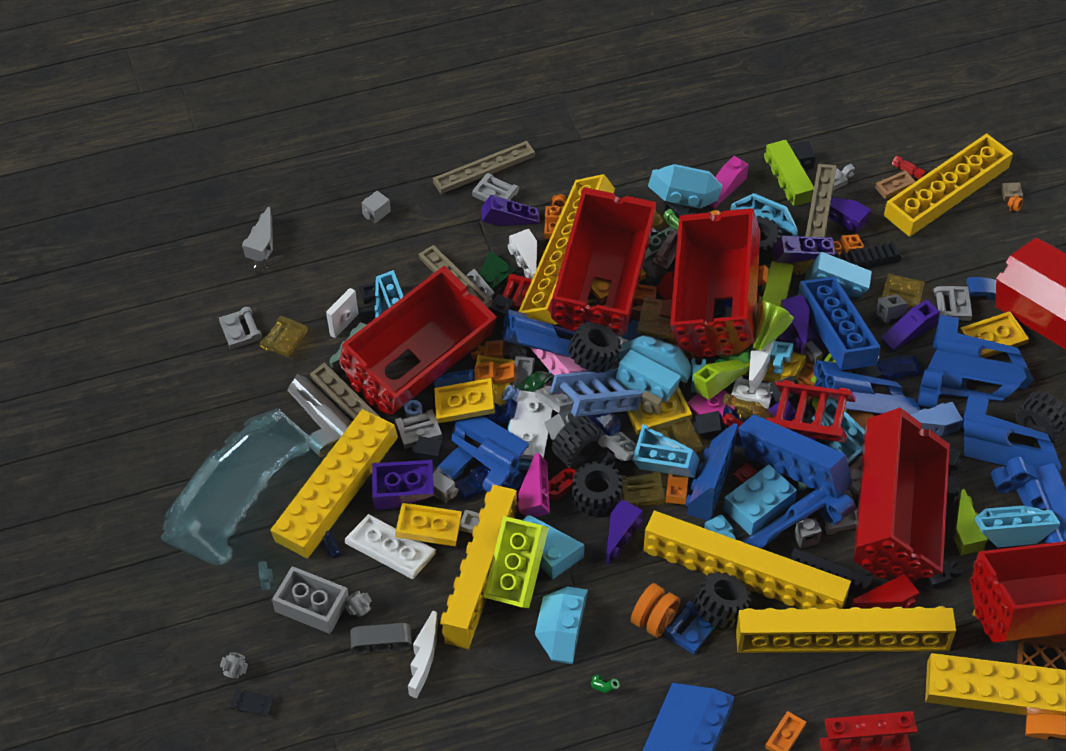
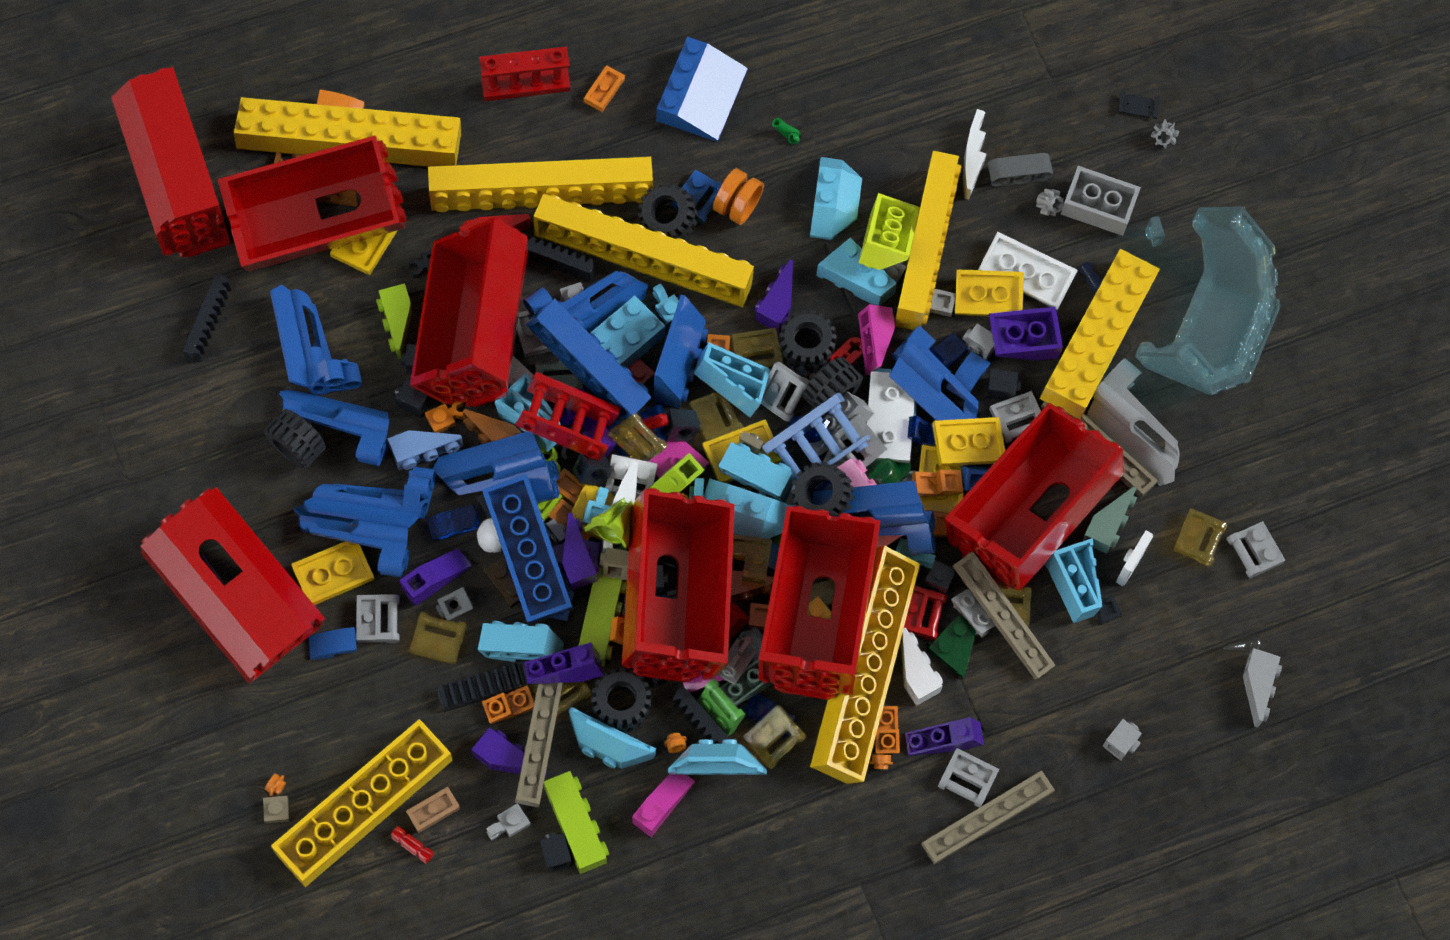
camera: 170 degrees right, 15 degrees up
medium blue bush [502,384,519,404] -> none
medium azure wedge [975,506,1060,547] -> none

